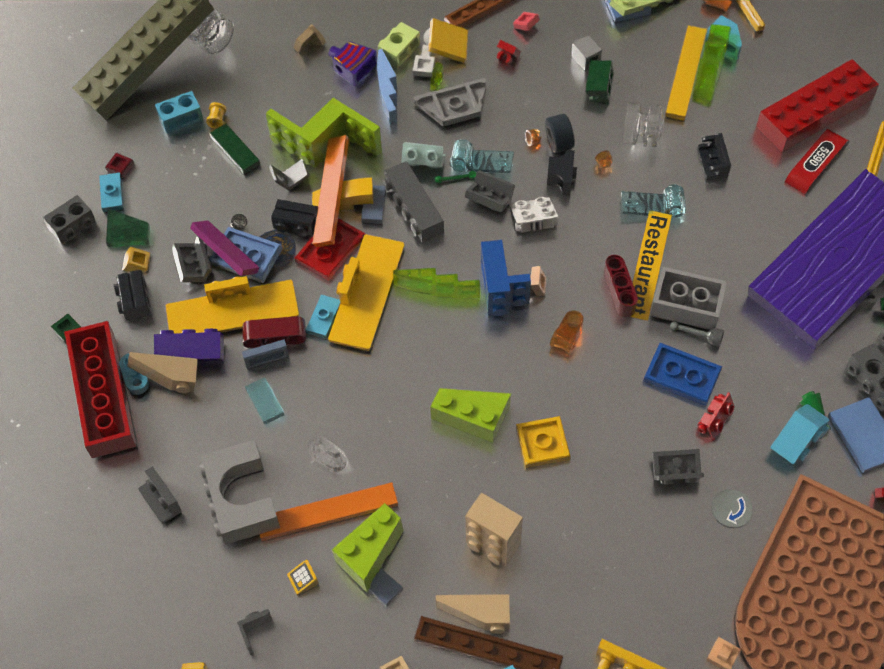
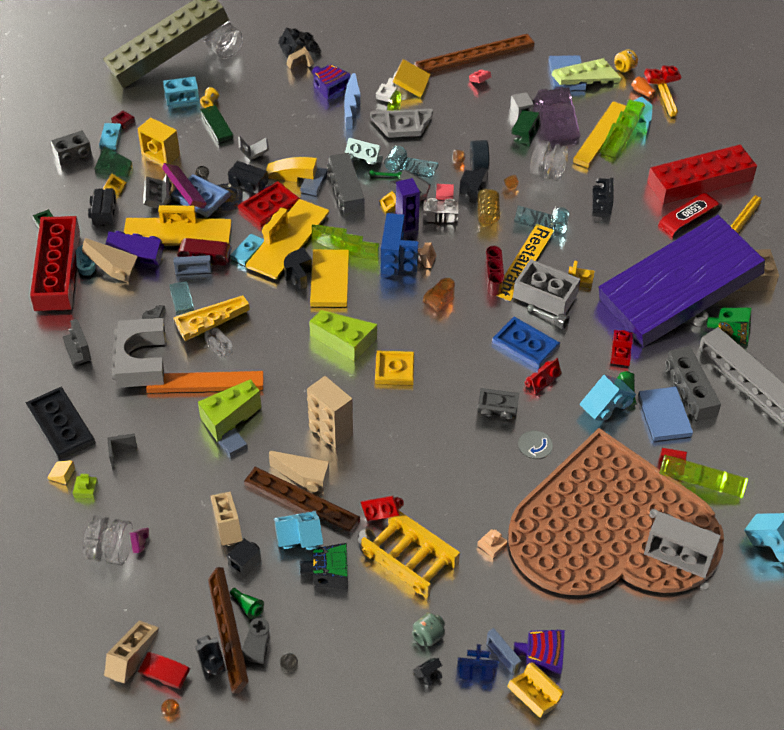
camera: 10 degrees right, 10 degrees down
lime bracket [266,97,382,168] -> none
slope [287,560,319,596] -> none
tile [312,135,349,247] -> none
yellowish green brick [378,22,420,69] -> none
red tile [497,40,521,65] -> none
none -> black tile [25,386,96,460]
none -> yellow brick [137,118,180,164]
none -> dark grey tile [142,305,166,319]
none -> yellow wing [173,295,250,341]
none -> black bracket [278,27,322,59]
none -> black brick [284,247,312,290]
none -> yellow tile [310,249,349,307]
none -> red hinge [360,496,404,521]
none -> yellow slope [379,191,396,213]
none -> dark purple brick [395,178,420,234]
none -> coral tile [436,184,454,200]
none -> clear yellow piece [478,189,500,226]
none -> clear purple bracket [533,87,581,143]
none -> yellow bracket [568,260,595,289]
none -> red slope [611,330,633,366]

